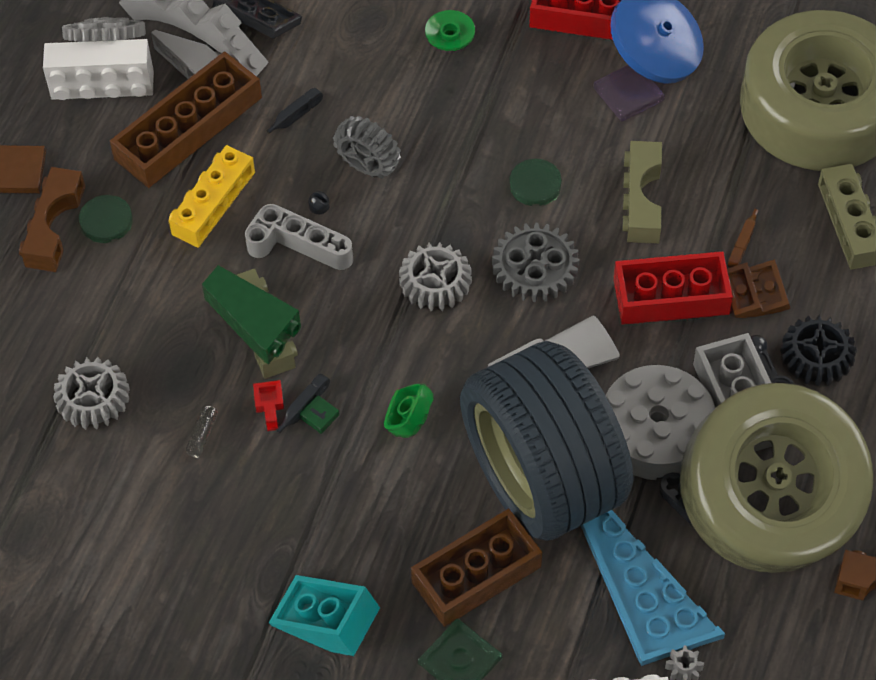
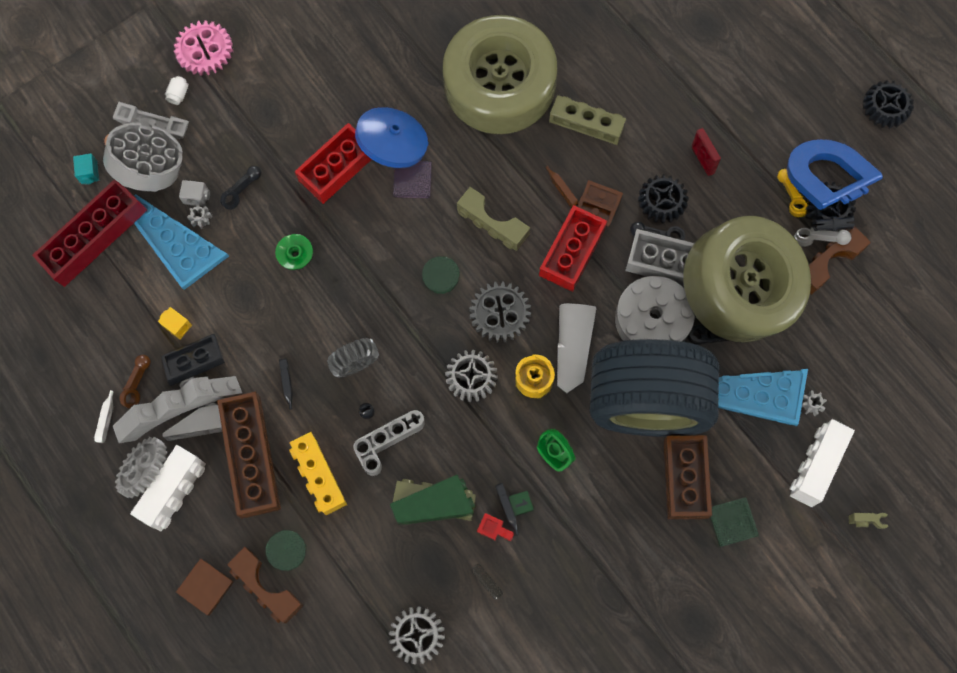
camera: 55 degrees left, 15 degrees up
teal slope [269,575,380,656] -> none
none -> yellow brick [515,355,555,398]

